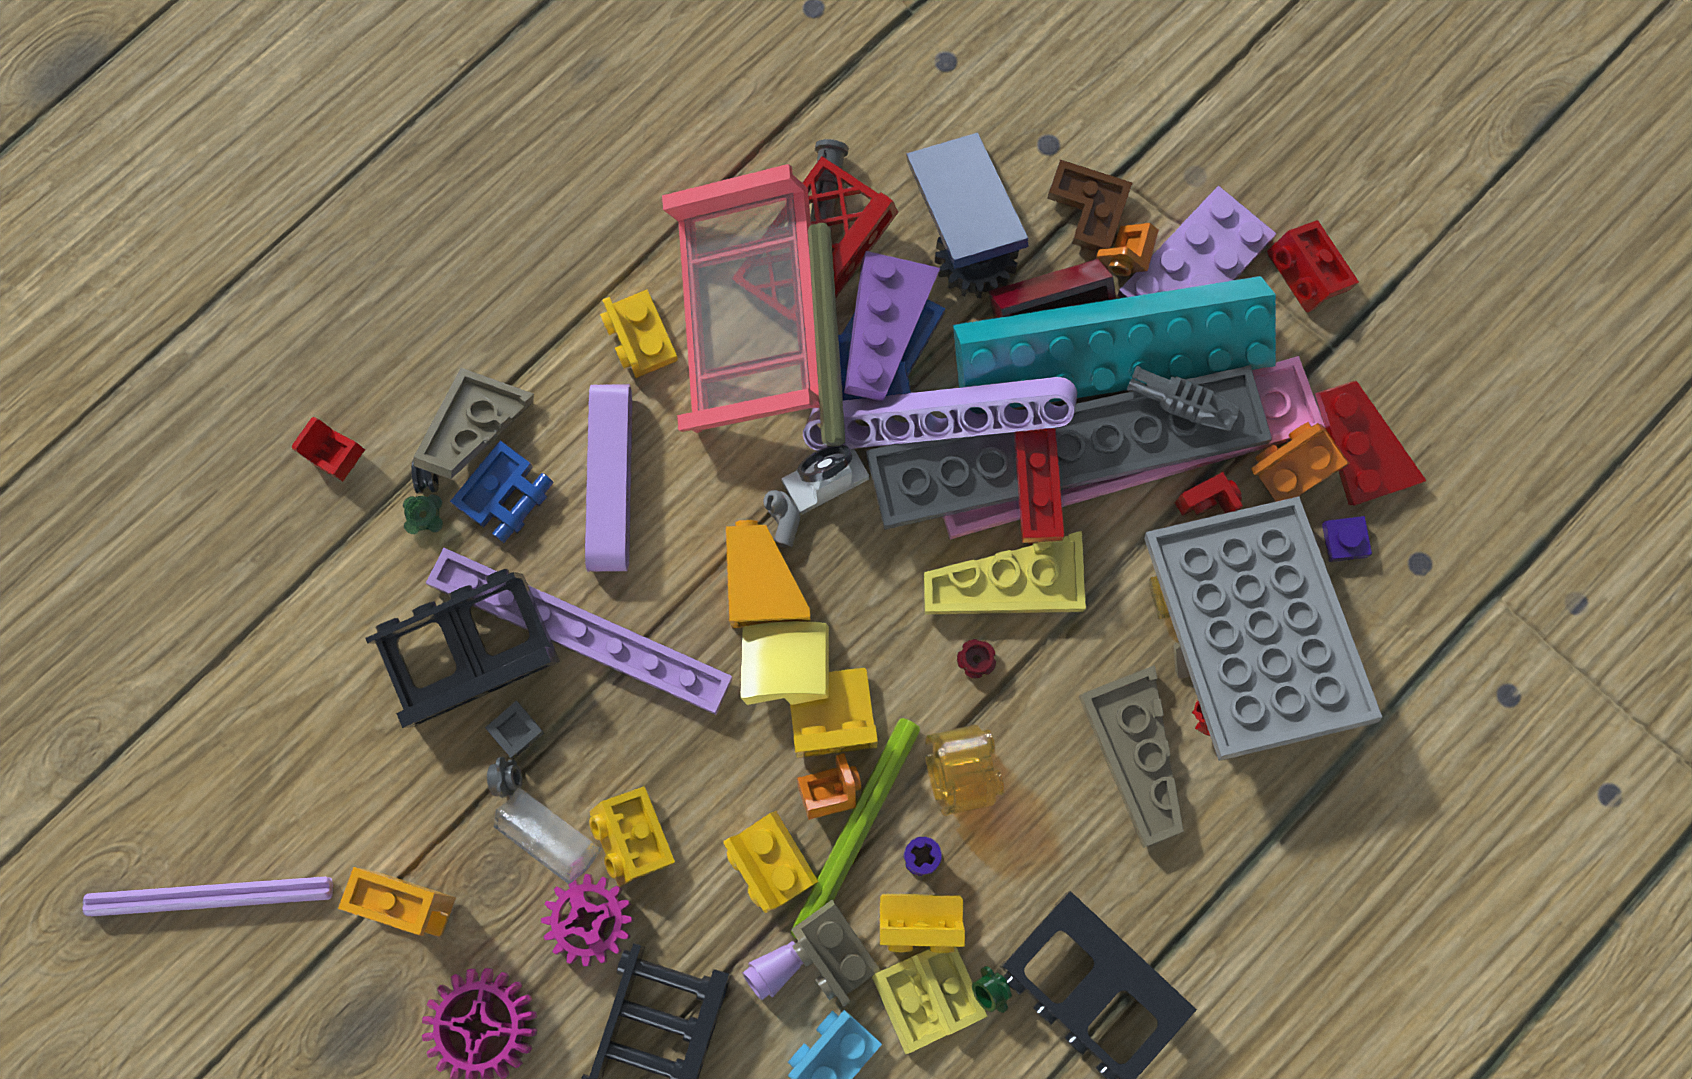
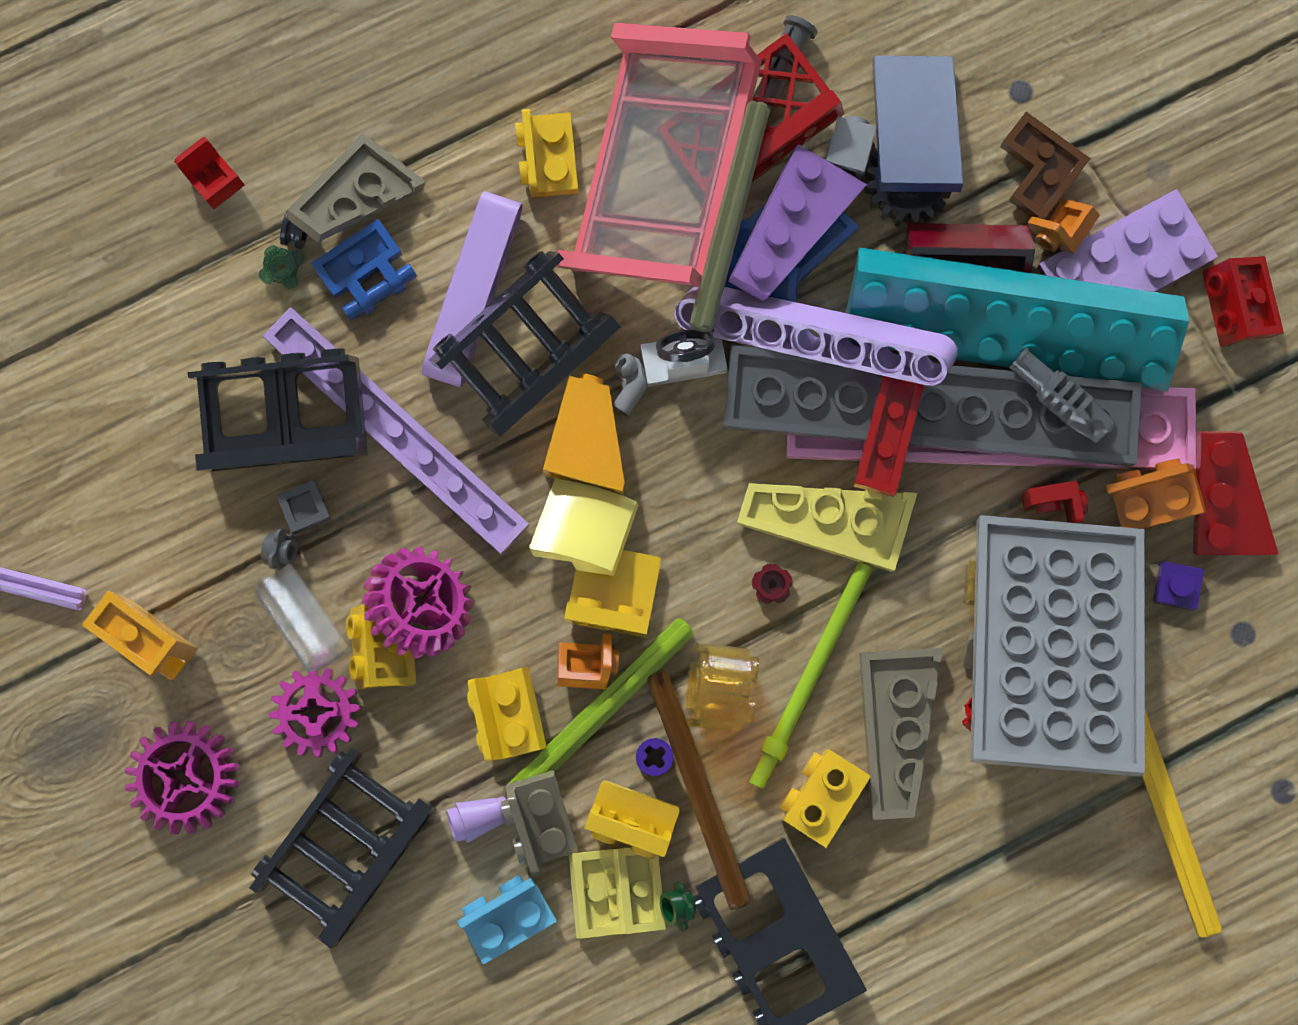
camera: 15 degrees right, 5 degrees up
none -> dark pink gear [361,546,475,659]
none -> black fence [429,251,621,437]
none -> reddish brown axle [647,671,751,910]
none -> lime bar [749,562,873,790]
none -> yellow brick [779,749,871,848]
none -> light grey brick [826,116,877,181]
none -> yellow axle [1142,709,1222,937]

